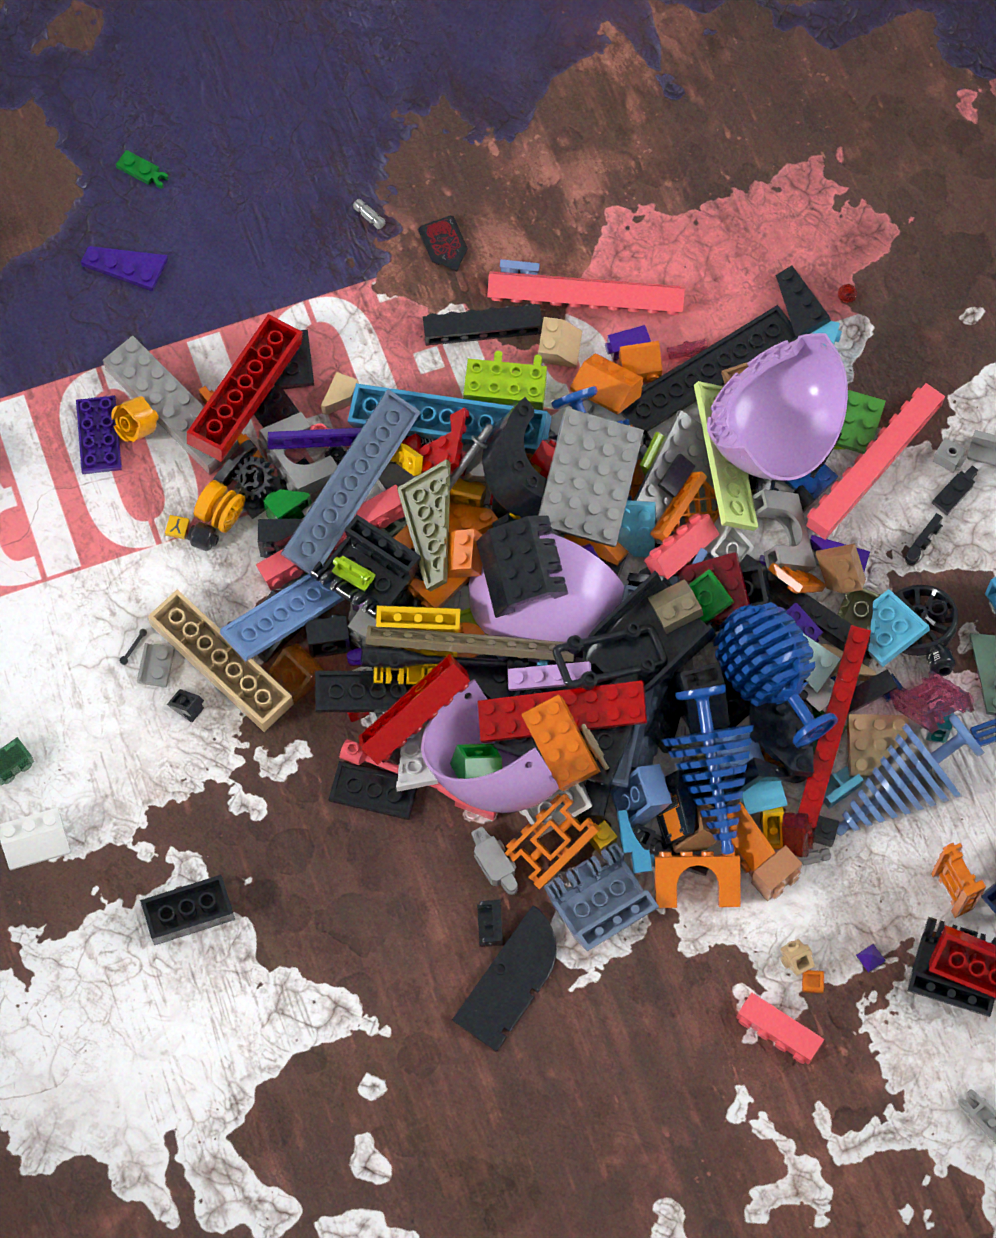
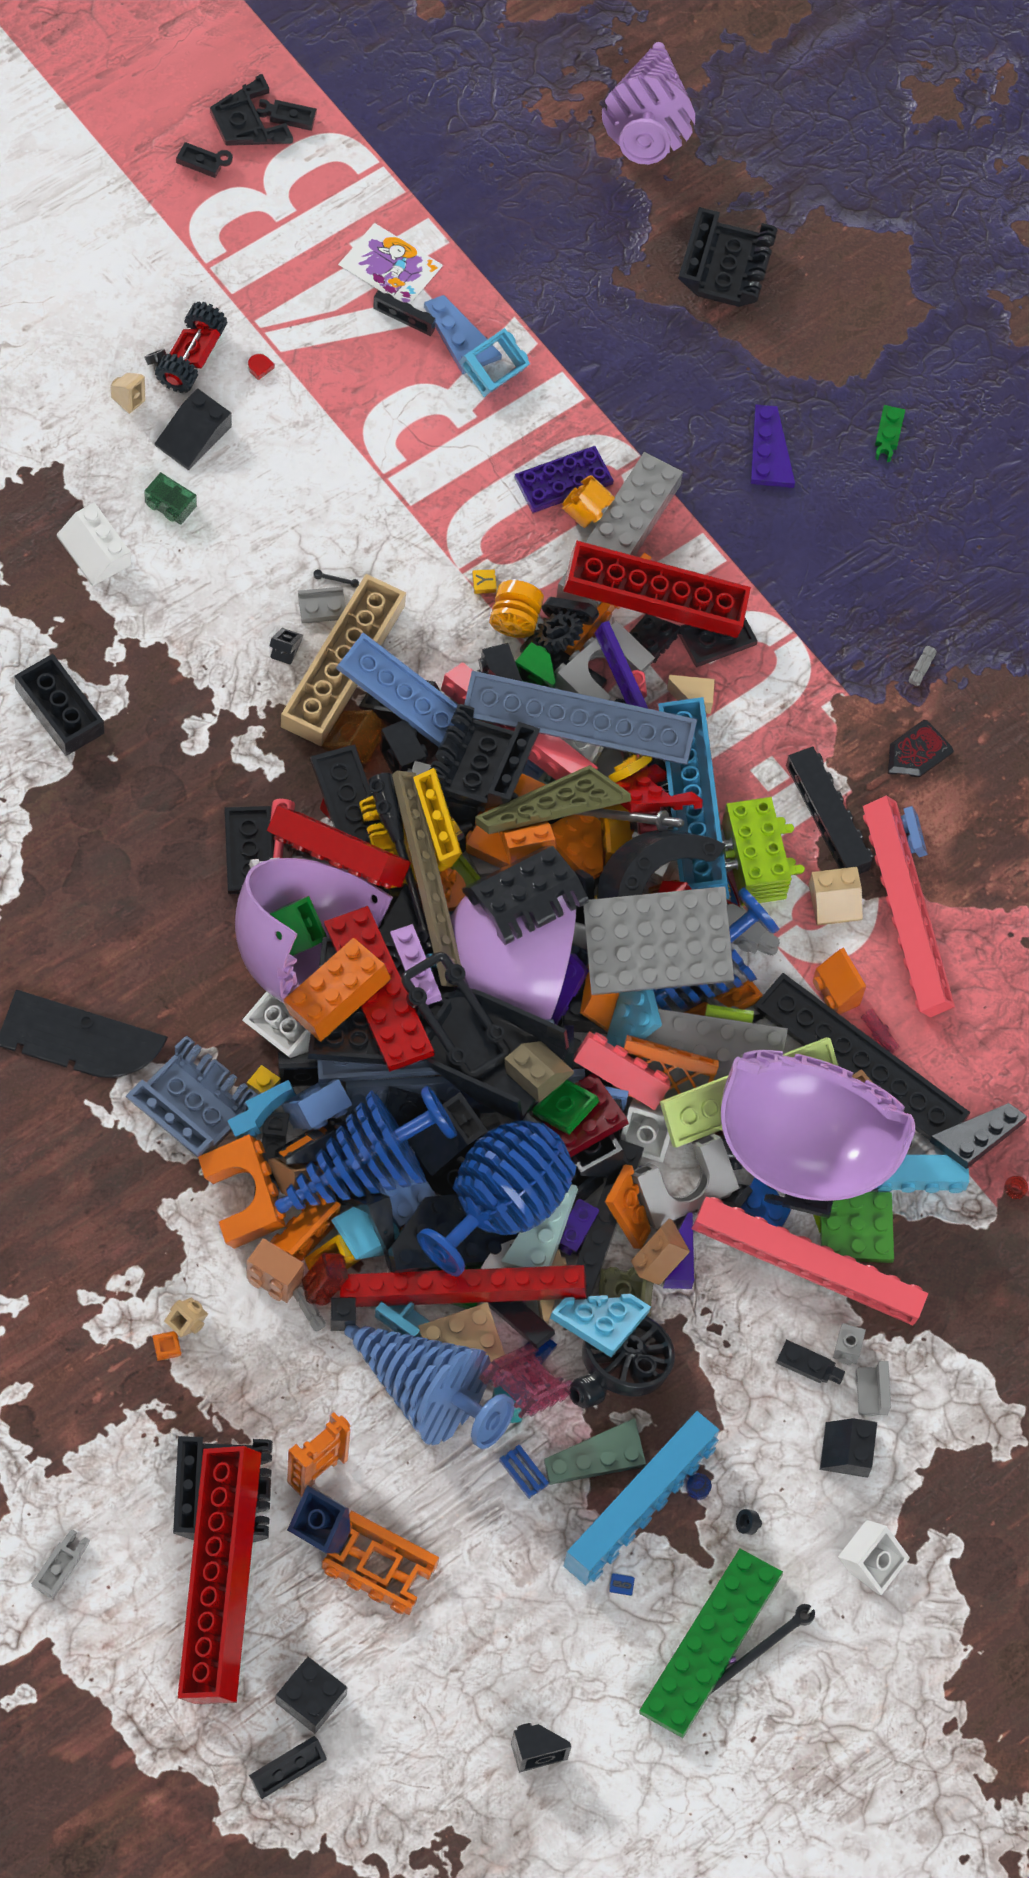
camera: 65 degrees right, 5 degrees down
black head [188,522,219,551] -> none
lime hinge [332,556,376,592] -> none
light grey hinge [471,827,518,895] -> none
black hinge [477,899,503,947] -> none
orange fence [505,793,601,890] -> none
orange slope [570,353,643,415] -> none
dark tan hand [581,724,609,770] -> none
dark purple brick [605,325,651,361] -> none
black tile [658,454,696,498] -> none
coral brick [736,992,824,1065] -> none
dark purple slope [856,944,886,973] -> none
black hinge [905,513,943,566] -> none

